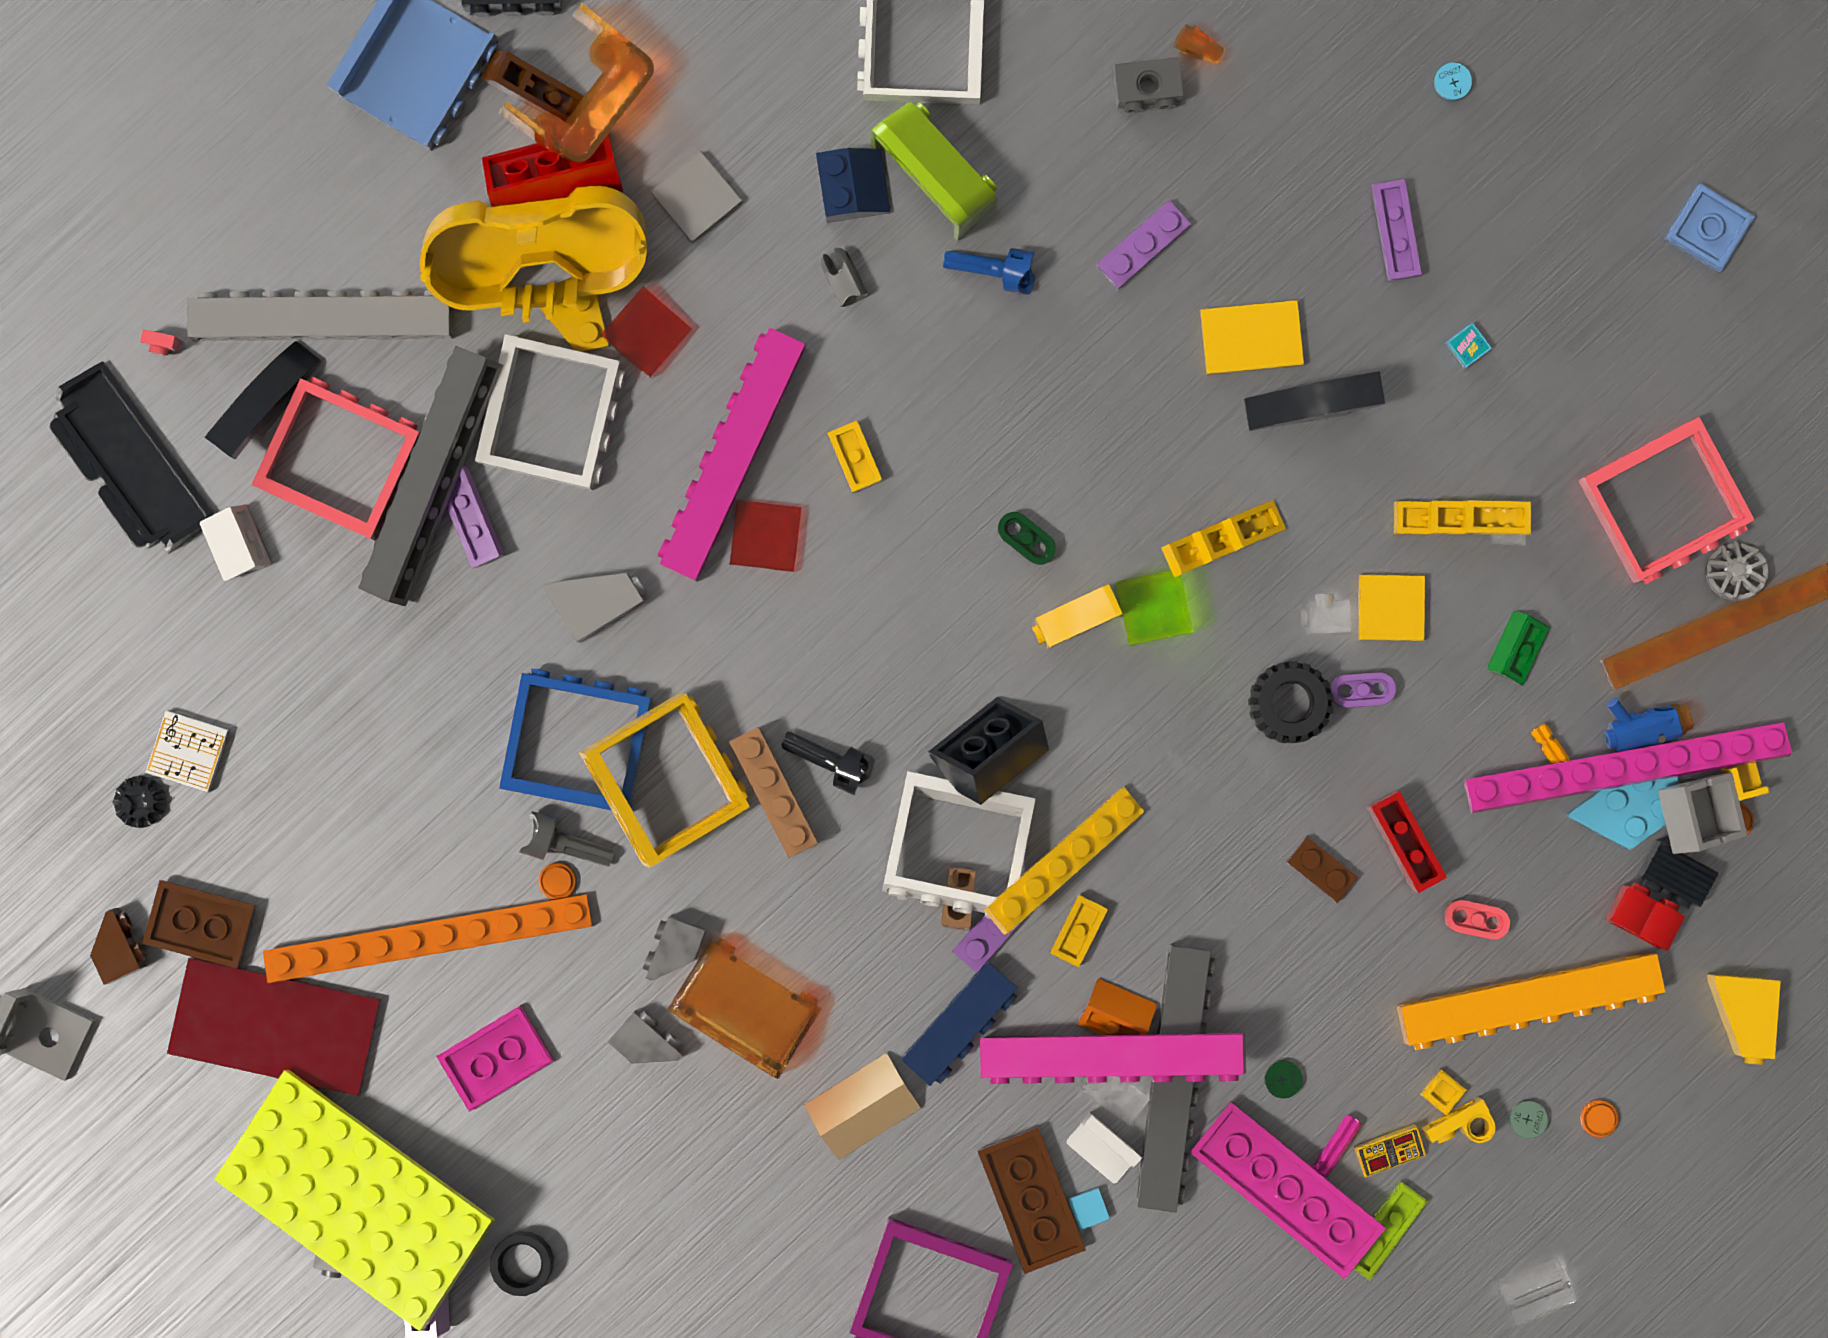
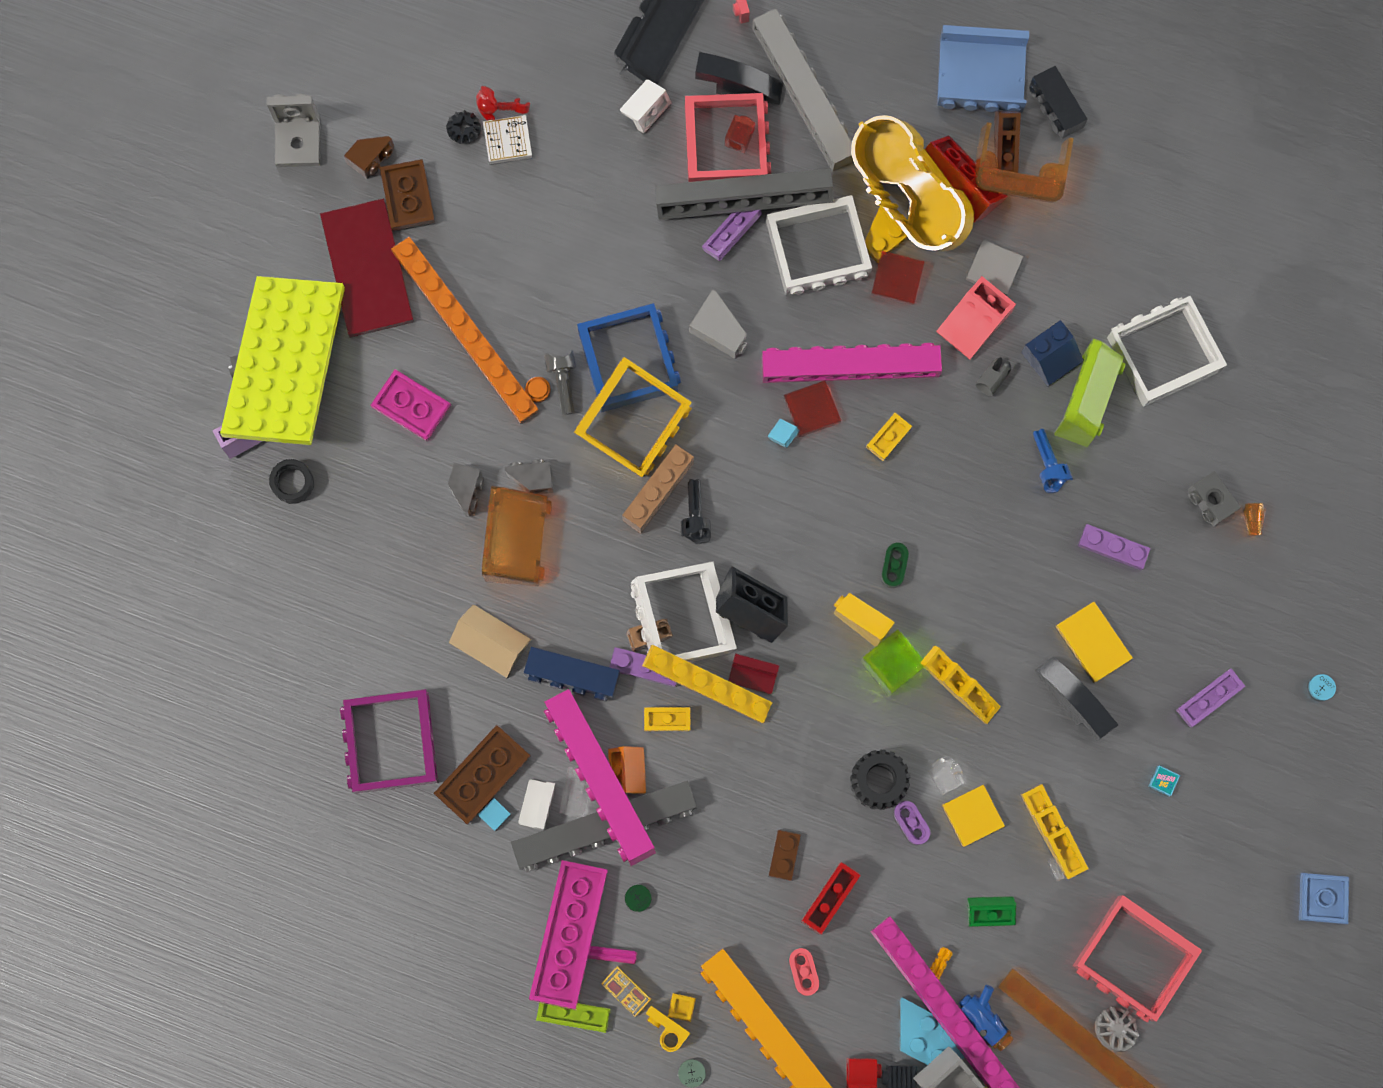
camera: 70 degrees right, 10 degrees down
none -> red piece [476,86,530,121]
none -> clear red brick [725,115,755,154]
none -> dark red panel [728,653,780,694]
none -> medium azure tile [768,419,799,448]
none -> coral slope [936,276,1016,360]

